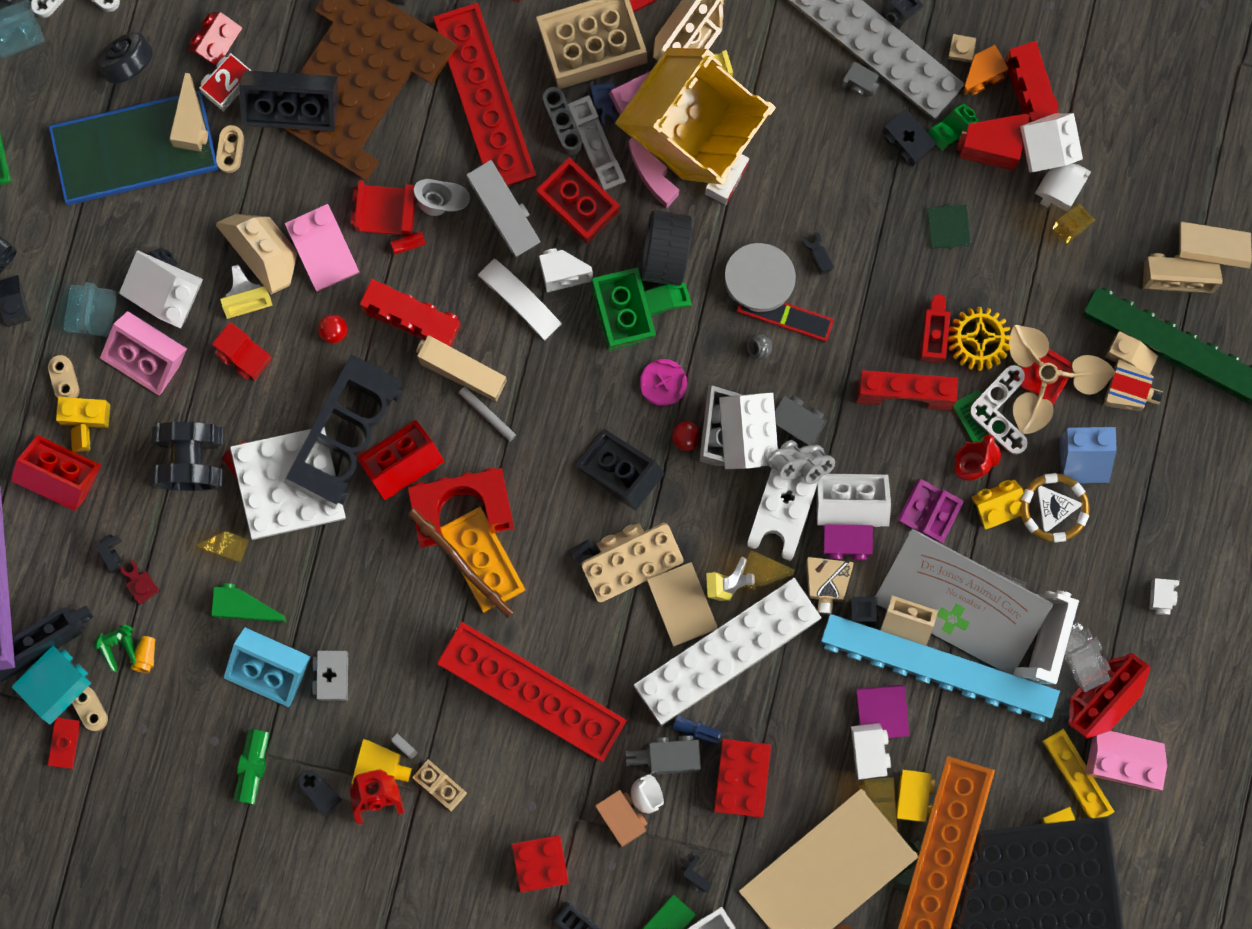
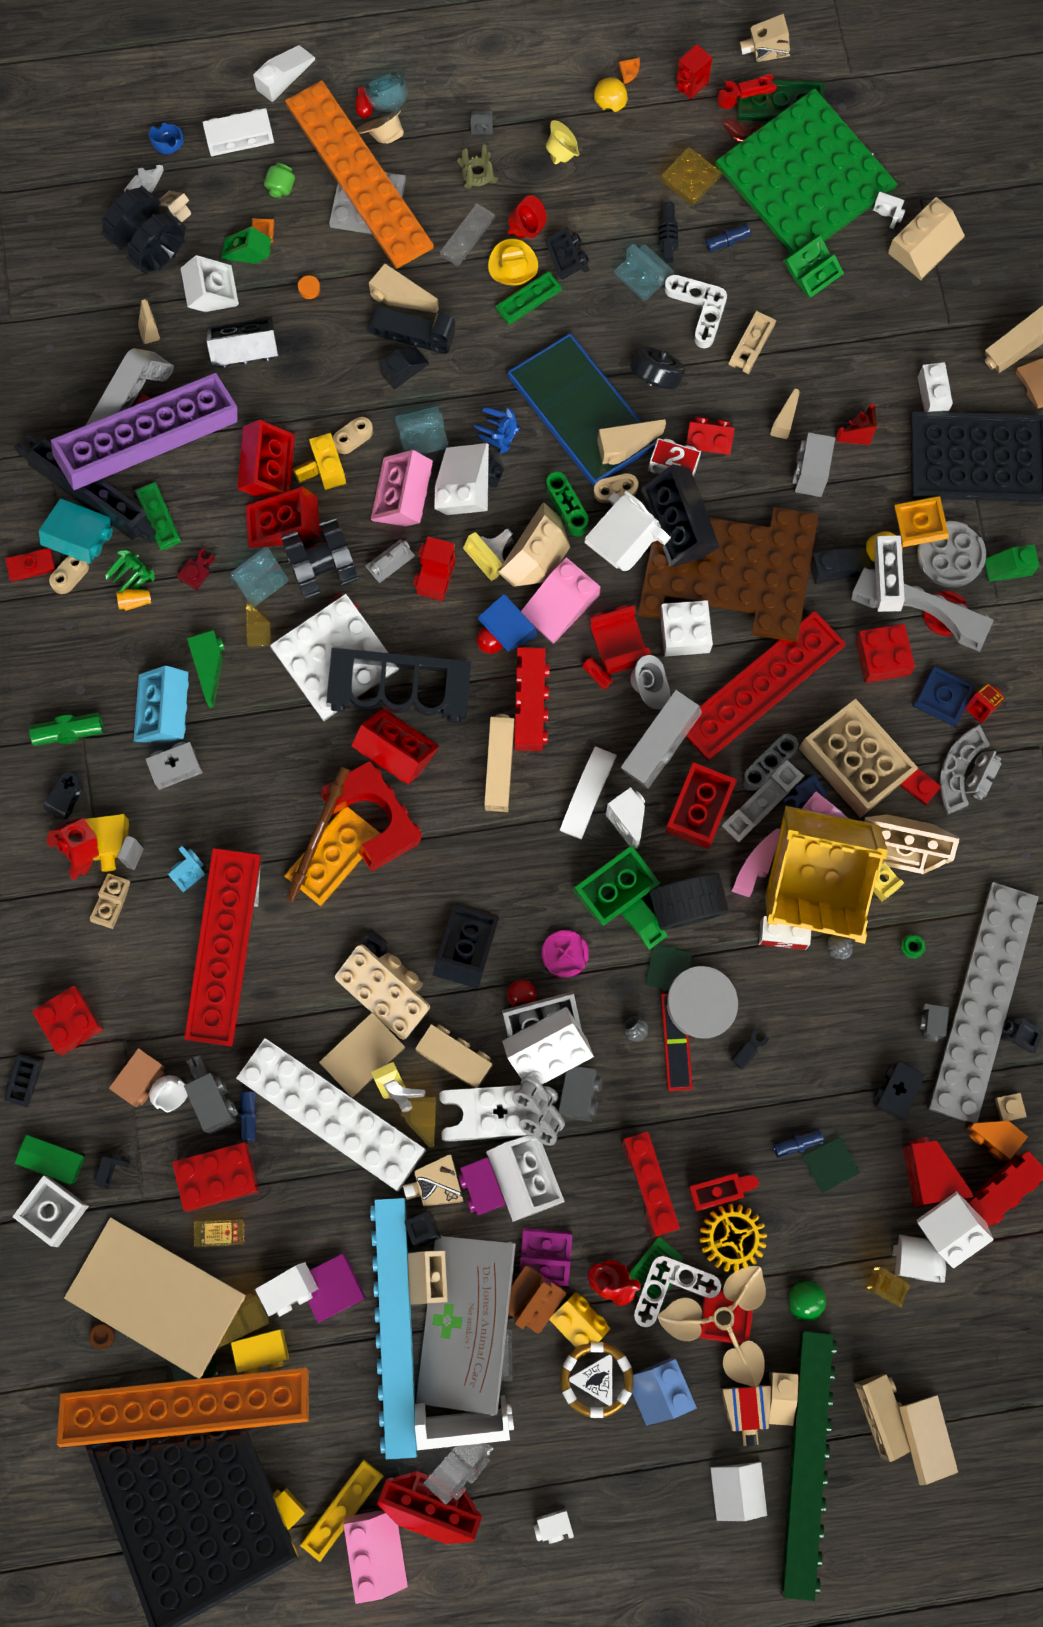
camera: 70 degrees right, 5 degrees down
black bracket [96,534,122,574] -> none
light grey bar [459,386,516,441] -> none
green slope [928,103,980,151] -> none
none -> green tile [135,482,182,551]
none -> medium azure bracket [168,846,205,892]
none -> clear yellow tile [194,1219,245,1247]
none -> clear light blue bracket [229,547,288,607]
none -> red slope [246,487,320,548]
none -> light grey hinge [365,539,415,583]
none -> tan brick [415,1024,493,1088]
none -> blue piece [474,407,520,454]
none -> blue slope [478,594,538,652]
none -> dark orange bracket [508,1265,566,1333]
none -> green beam [546,472,588,537]
none -> white piece [585,491,671,571]
none -> clear green piece [646,945,693,992]
none -> white brick [661,600,713,657]
none -> white slope [710,1462,767,1521]
none -> dark blue pin [772,1128,824,1158]
none -> green hair [788,1280,826,1322]
none -> dark grey piece [827,935,853,960]
none -> green plate [901,934,925,959]

